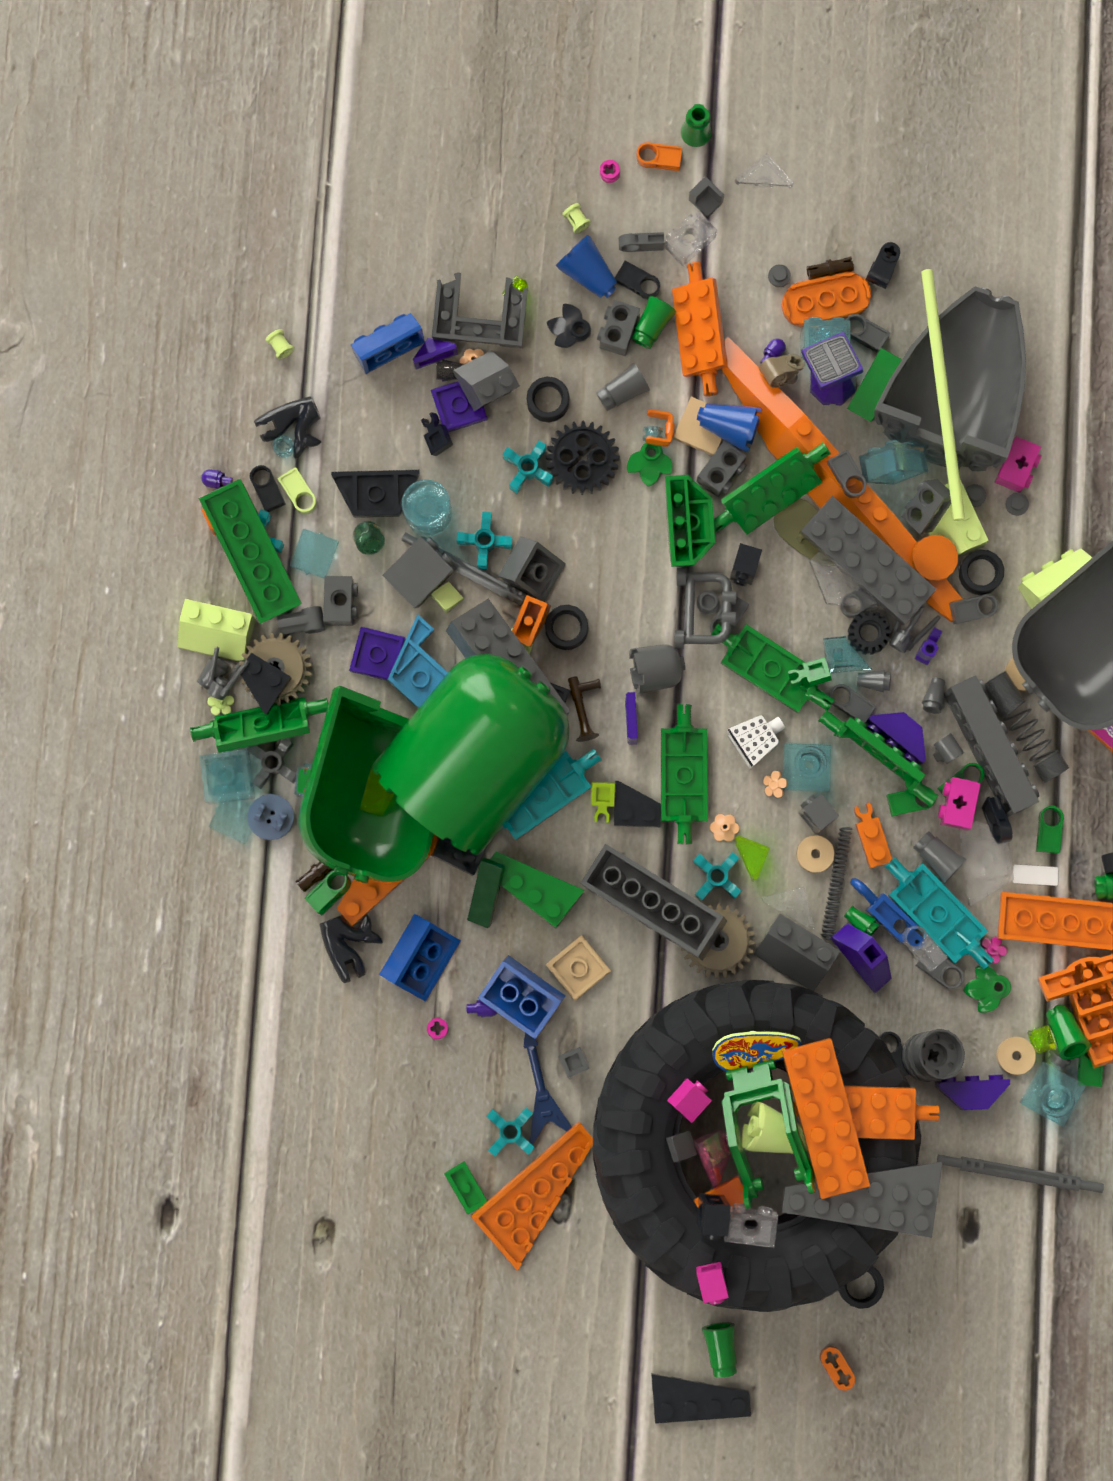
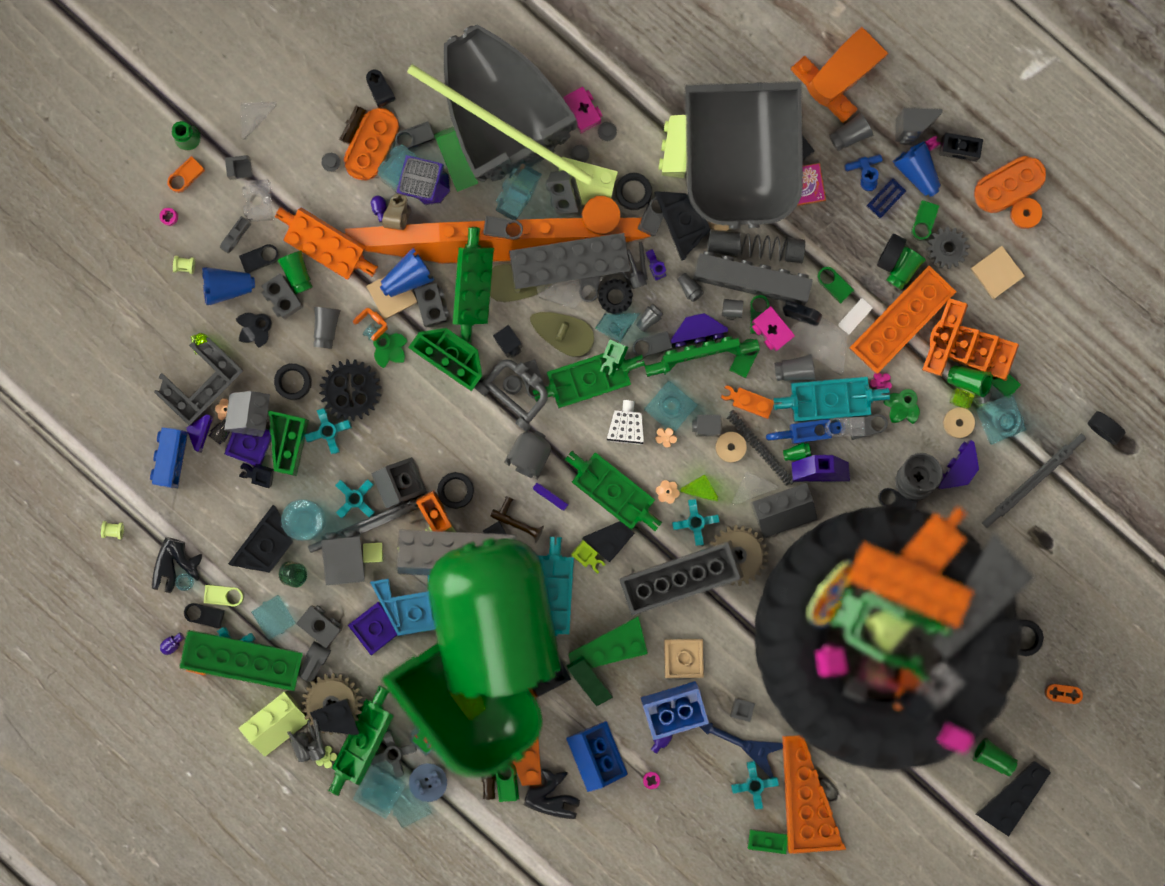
camera: 55 degrees left, 5 degrees up
none -> green wedge [268,410,309,476]
none -> olive shield [530,312,594,357]
none -> black wing [654,191,710,261]

